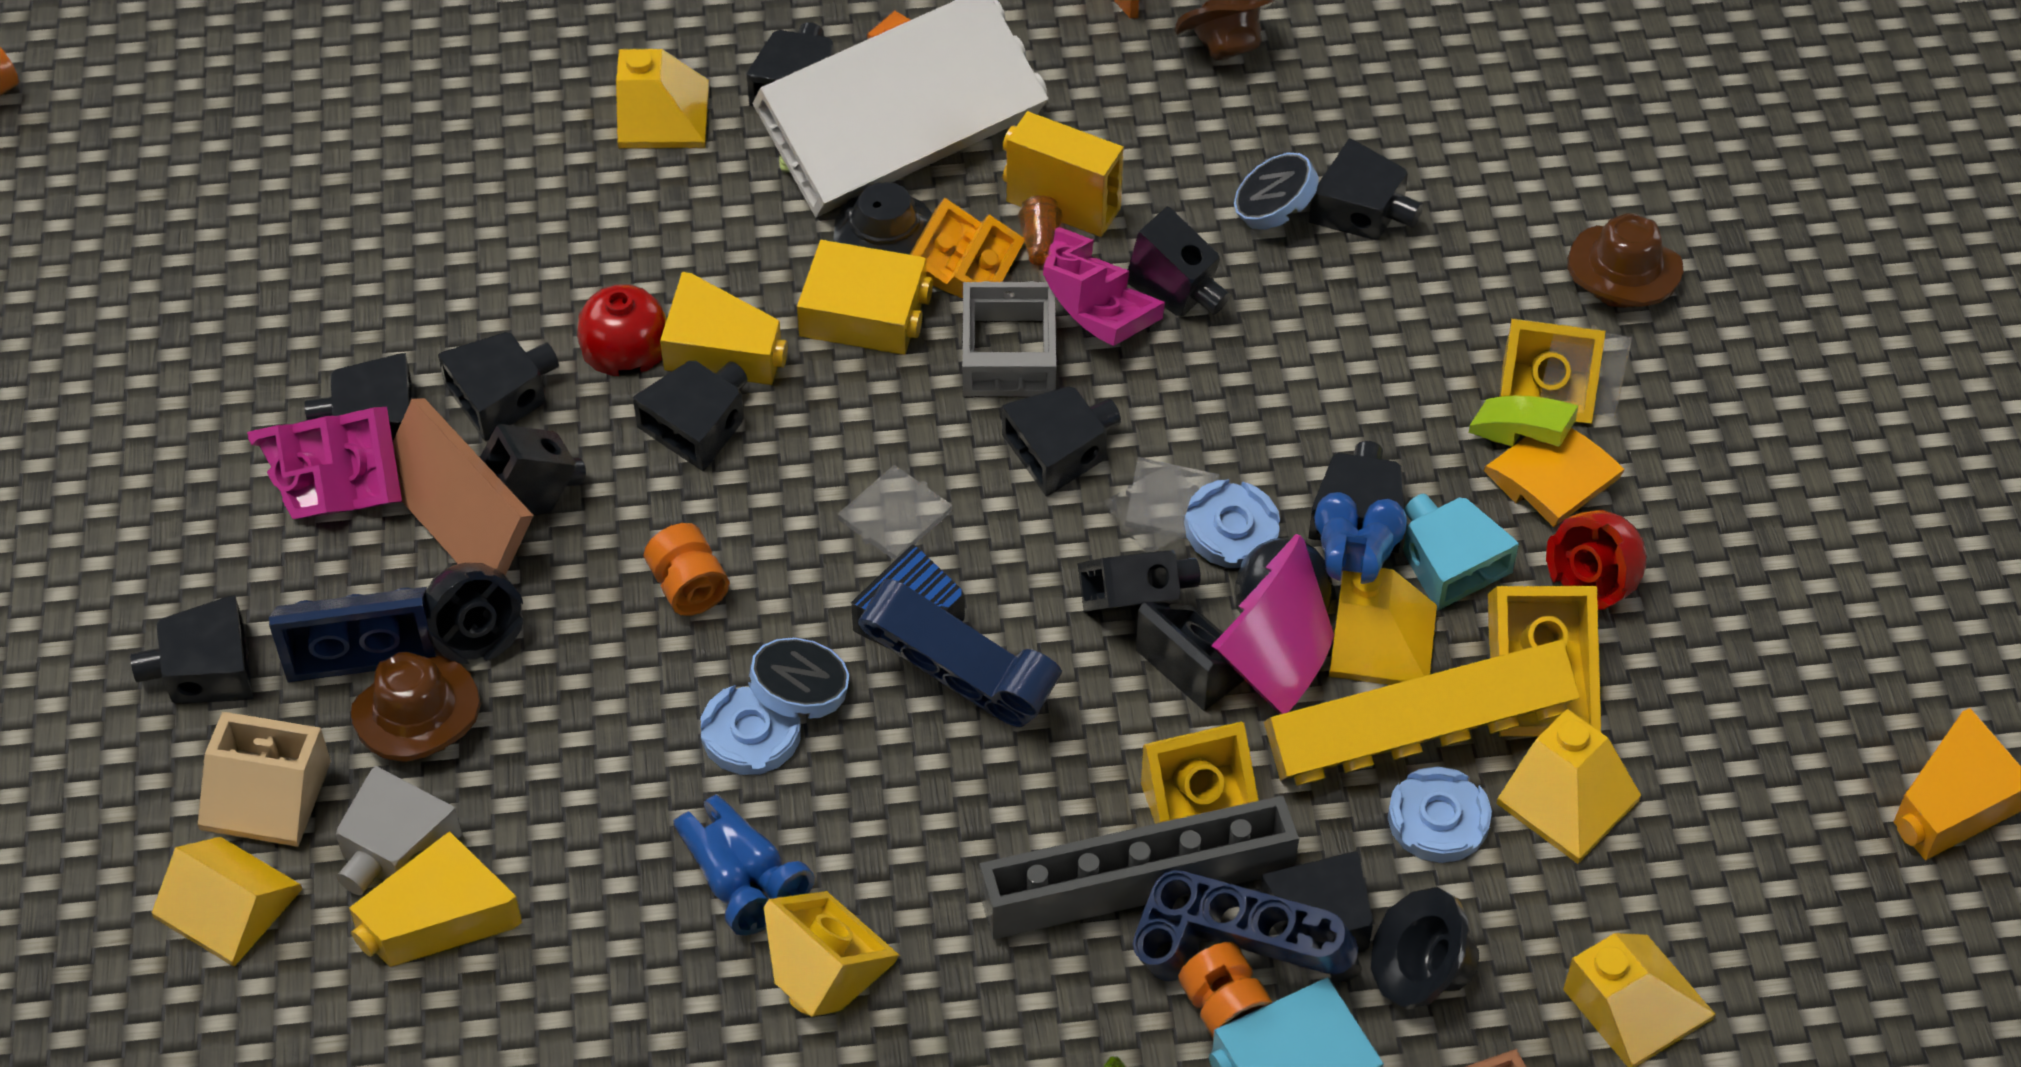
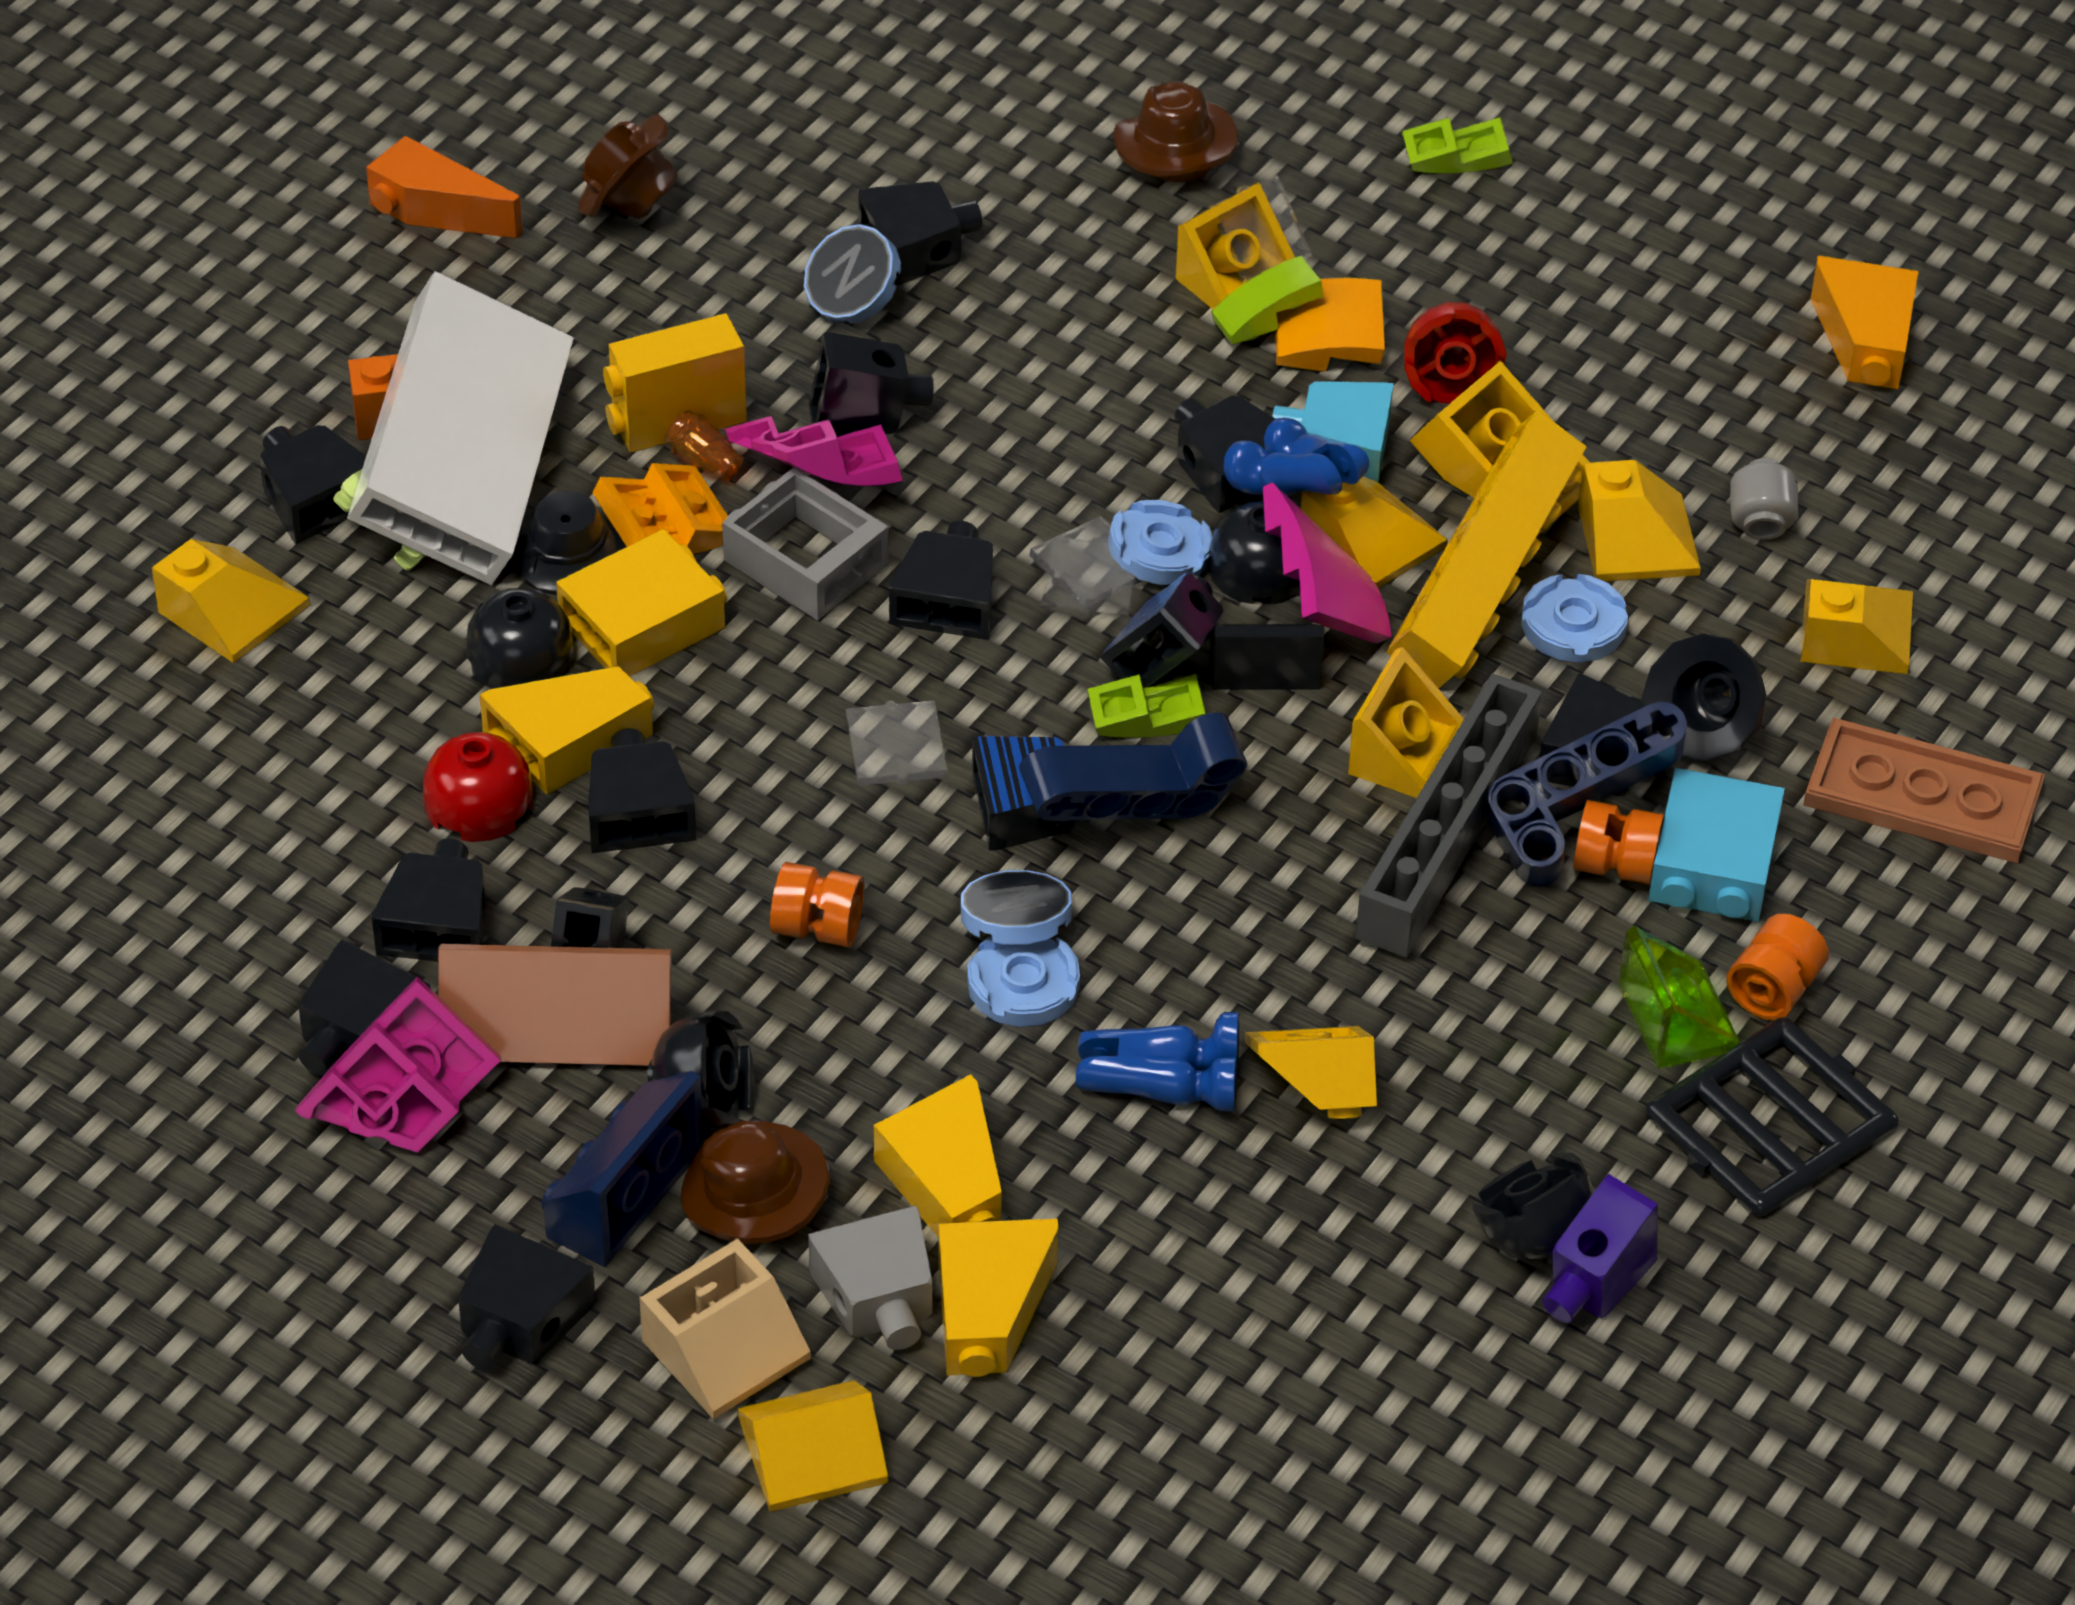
camera: 50 degrees left, 5 degrees down
none -> black cylinder [466,588,574,689]
none -> yellow slope [874,1074,1002,1237]
none -> lime slope [1087,674,1207,738]
none -> lime slope [1402,117,1513,174]
none -> light grey head [1730,458,1798,540]

